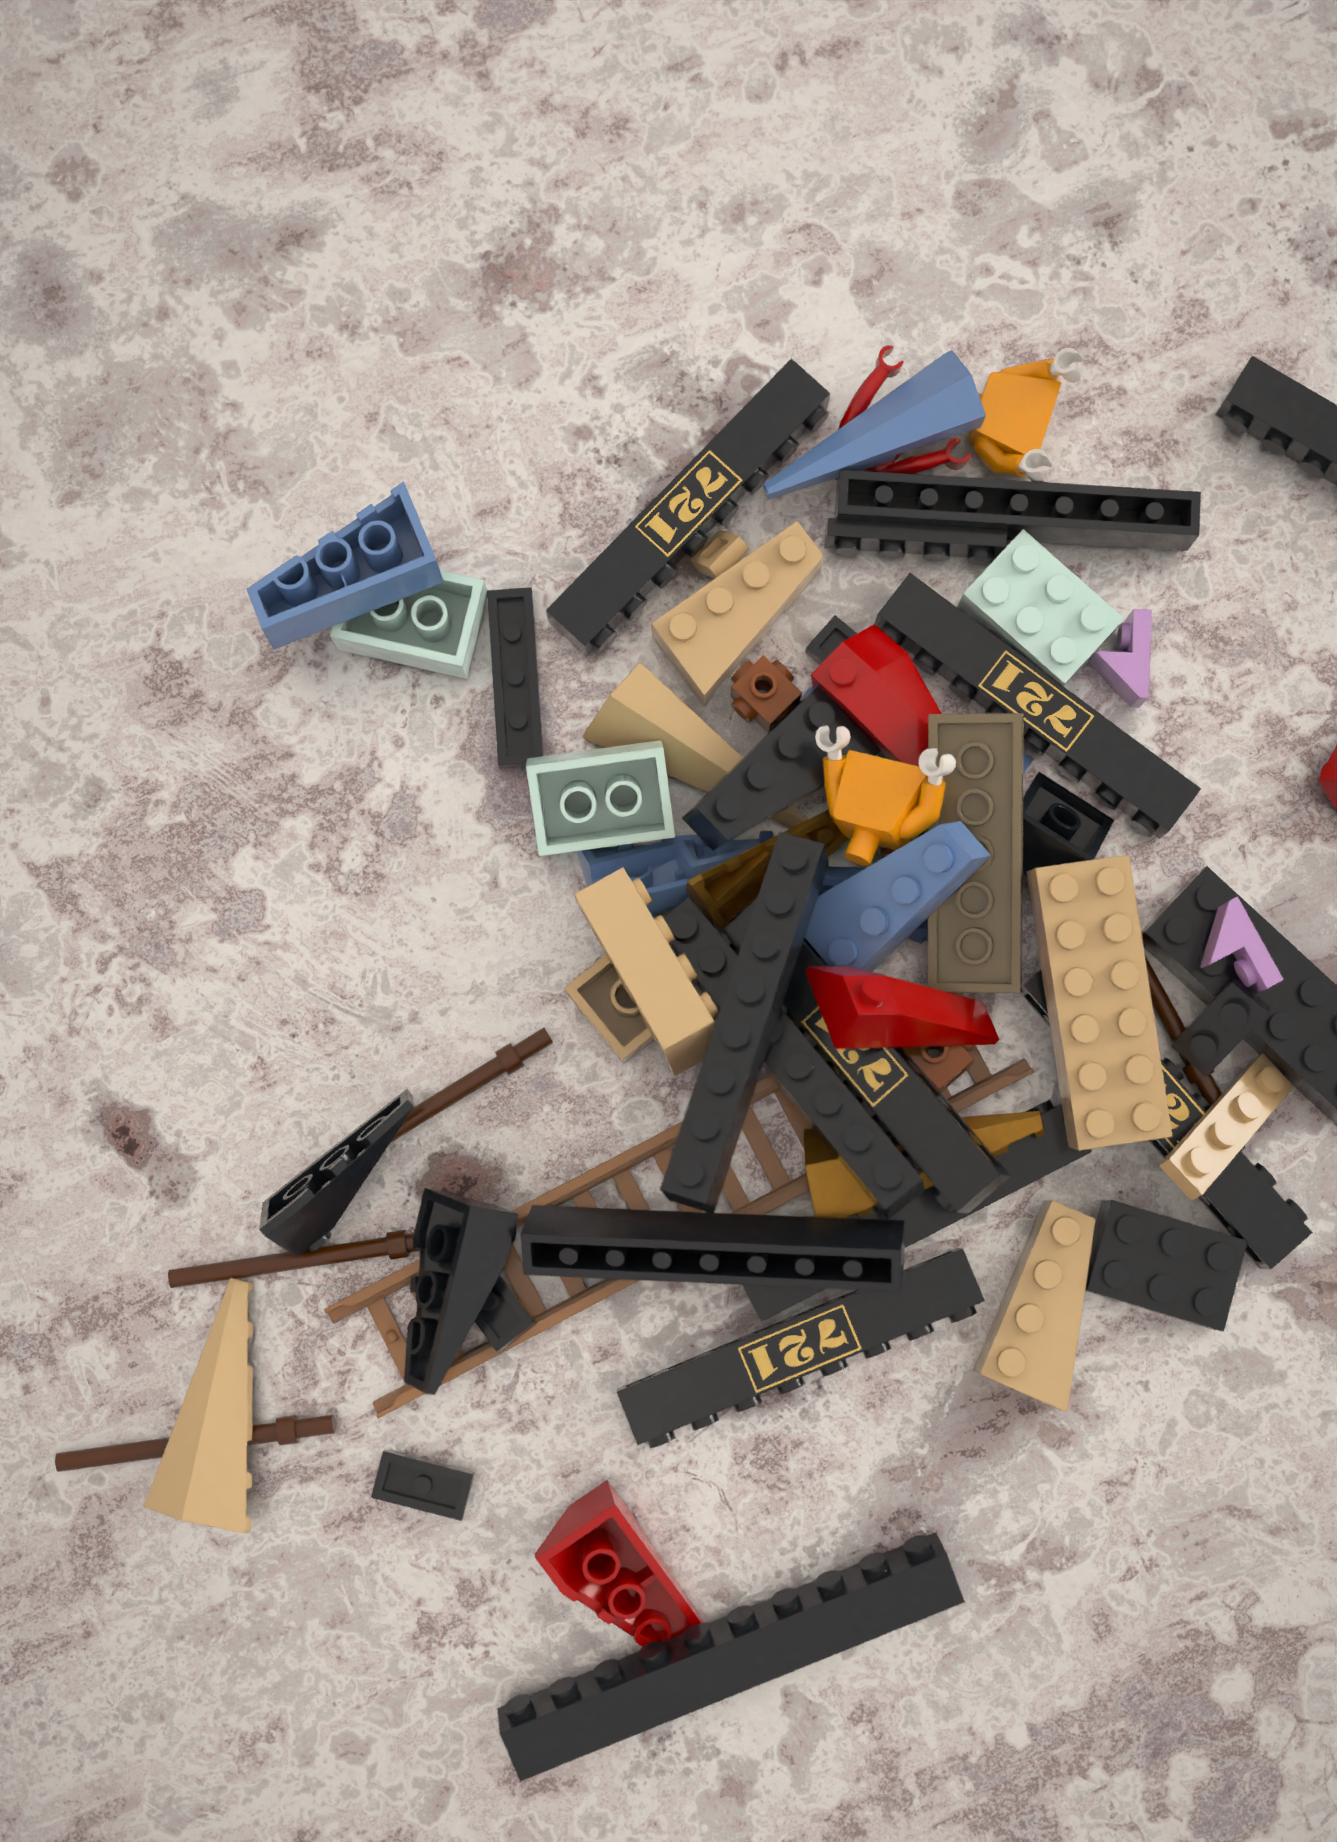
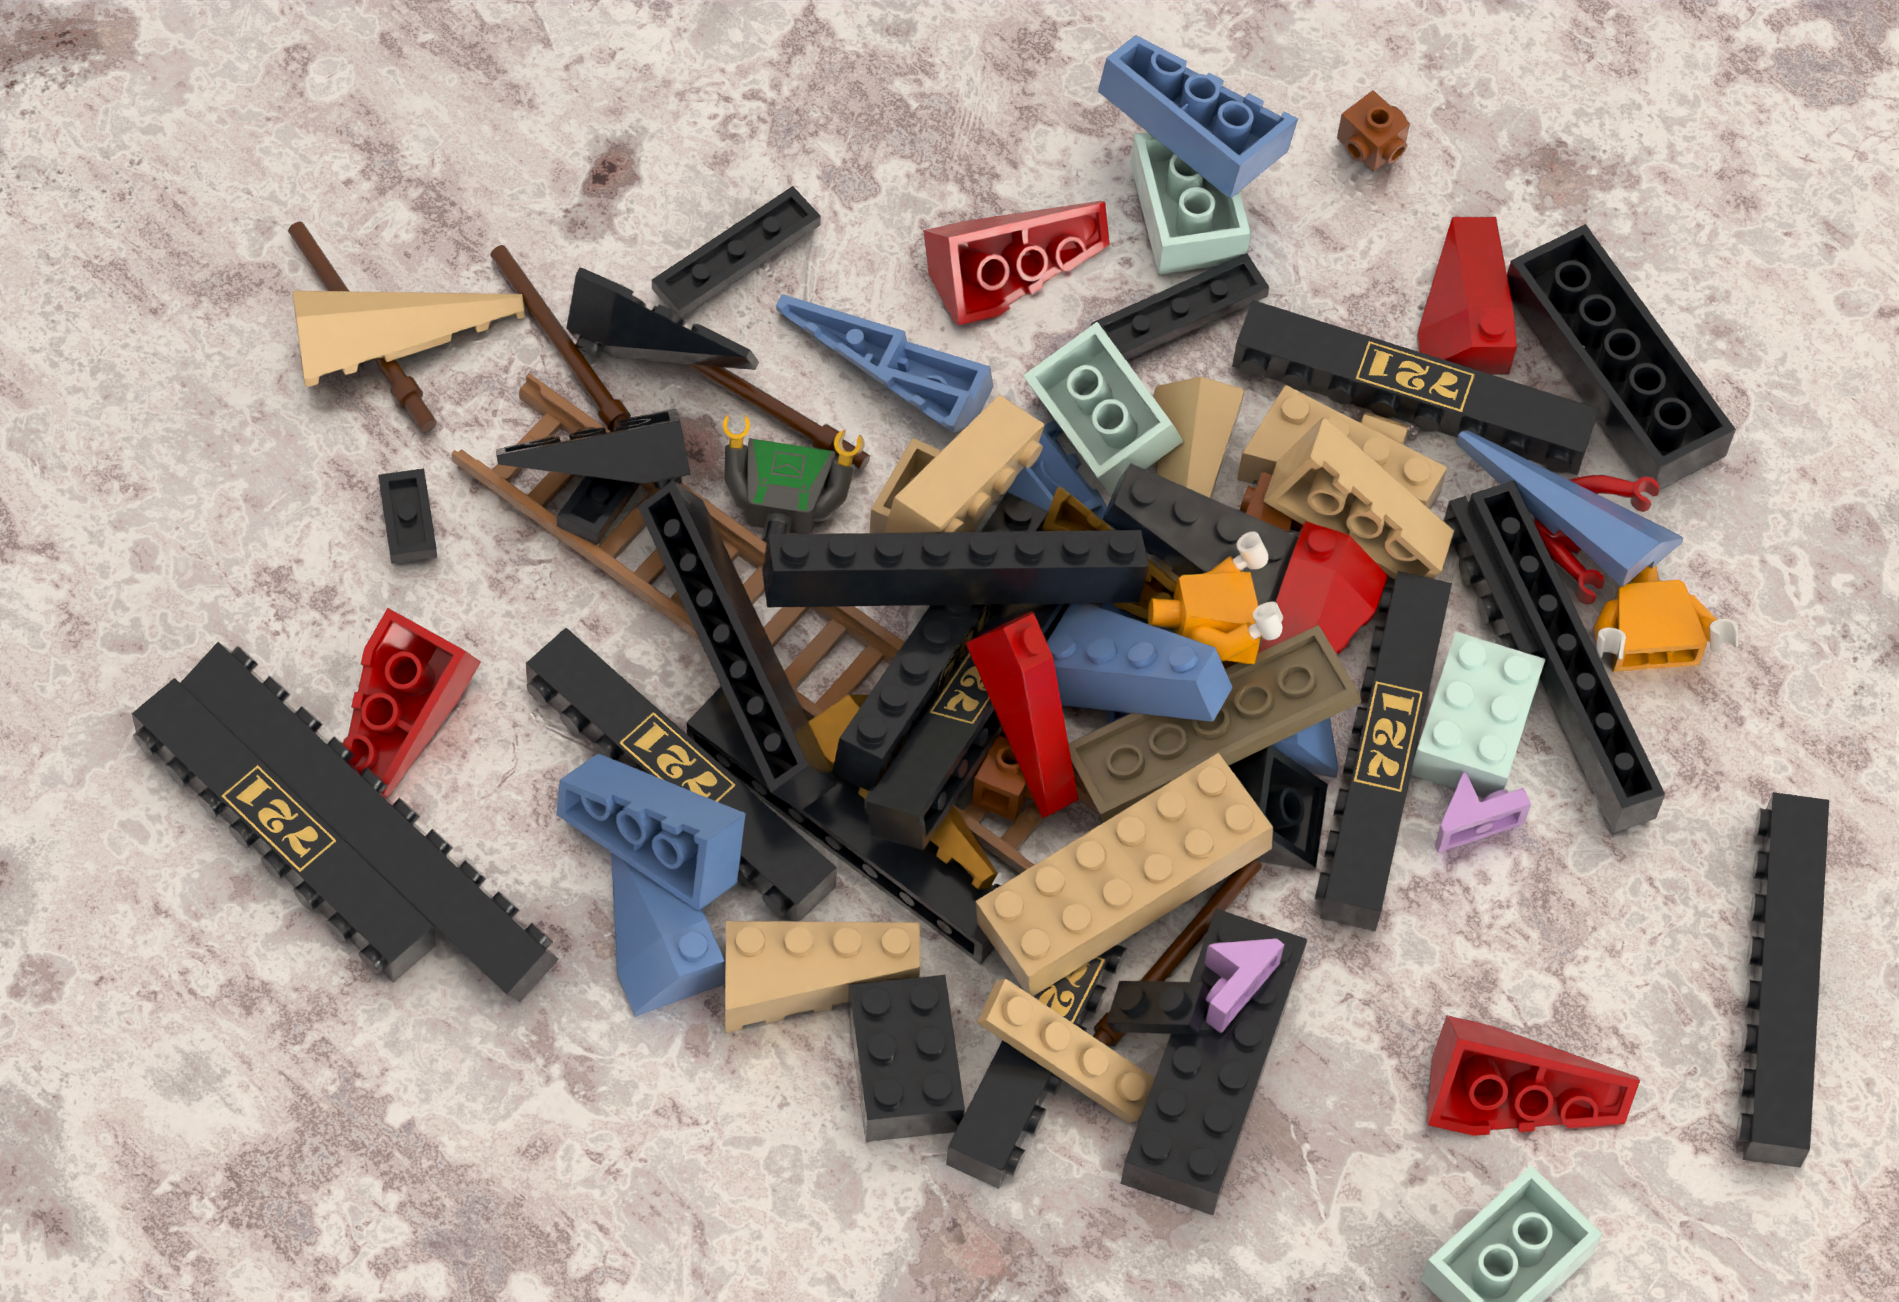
camera: 60 degrees right, 20 degrees down
none -> black brick [132,678,436,983]
none -> medium blue wedge [556,753,746,911]
none -> medium blue wedge [611,852,725,1017]
none -> black plate [651,186,821,318]
none -> dark grey torso [723,415,865,543]
none -> medium blue wedge [776,294,994,433]
none -> red wedge [923,201,1110,325]
none -> tan wedge [1263,417,1454,579]
none -> dark orange brick [1337,90,1410,172]
none -> red wedge [1417,217,1517,375]
none -> black brick [1507,224,1736,490]

